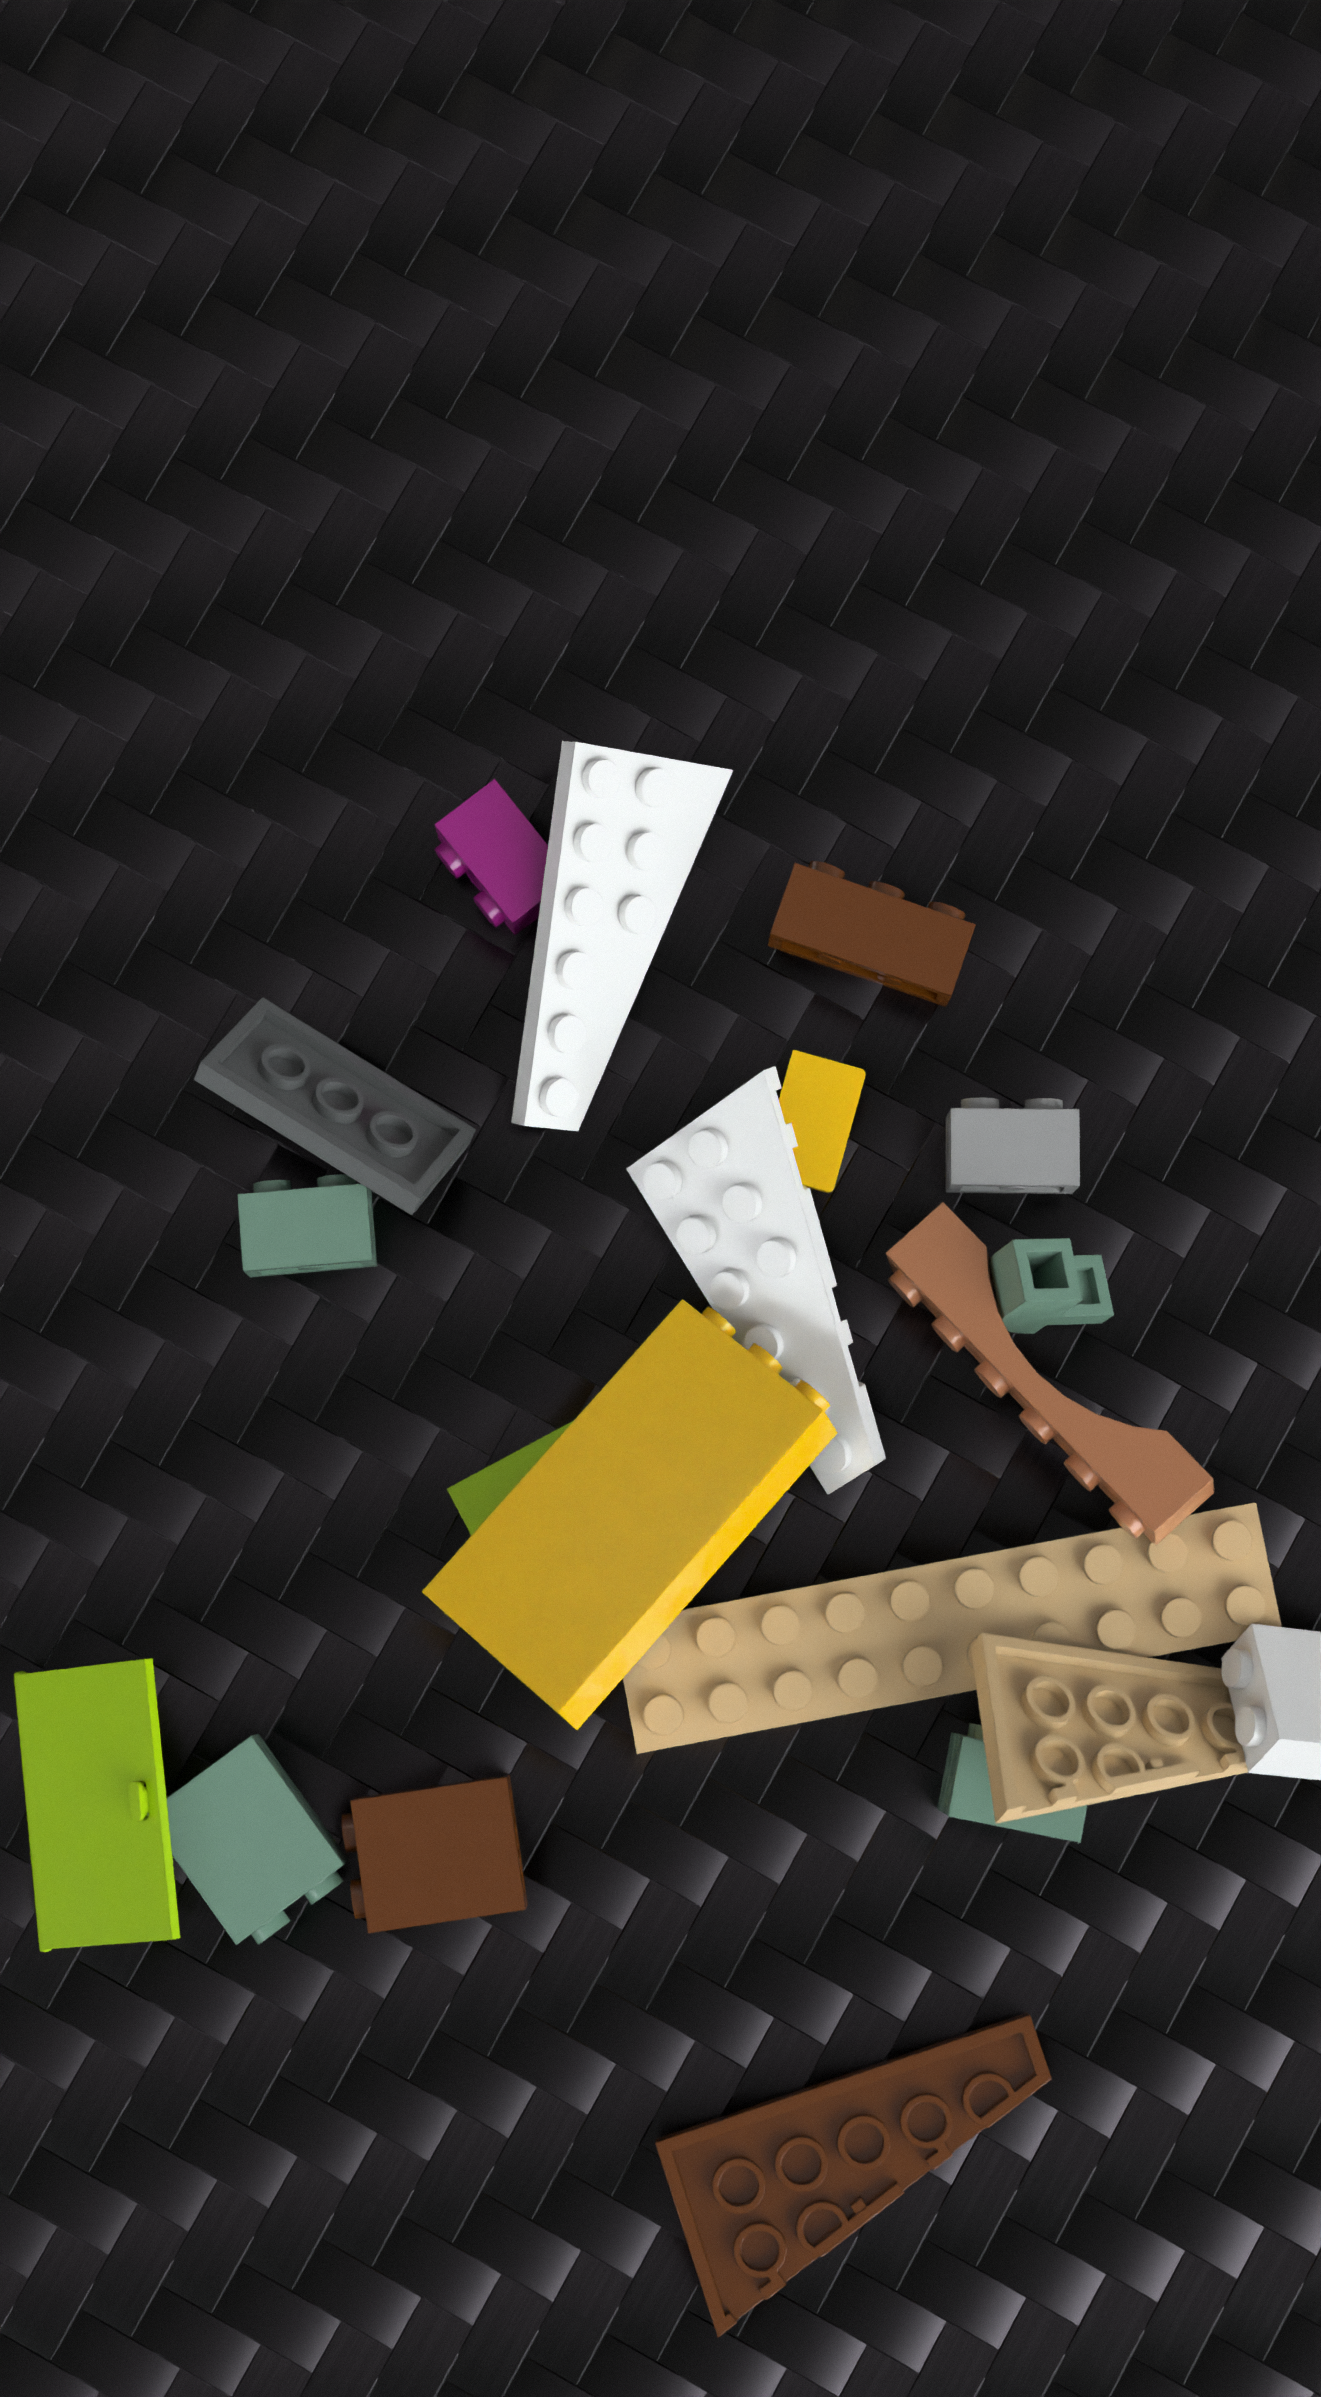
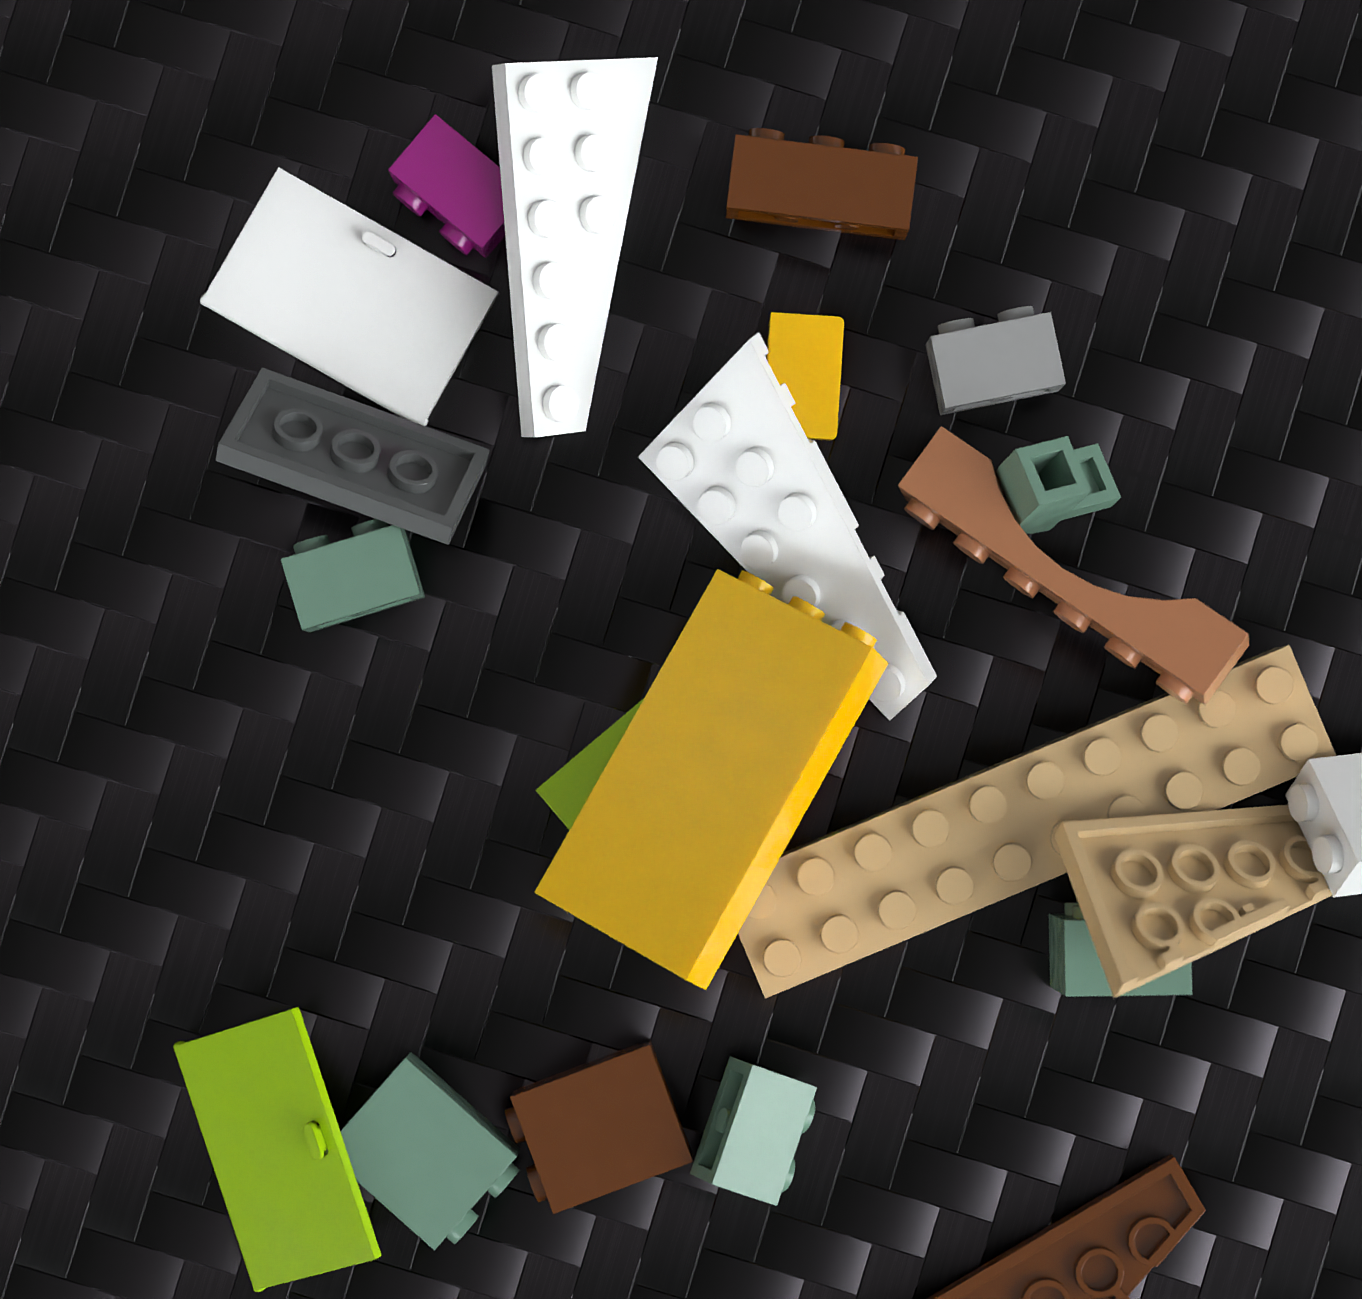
camera: 10 degrees left, 5 degrees up
none -> white container [200,167,499,426]
none -> brick [690,1056,817,1206]

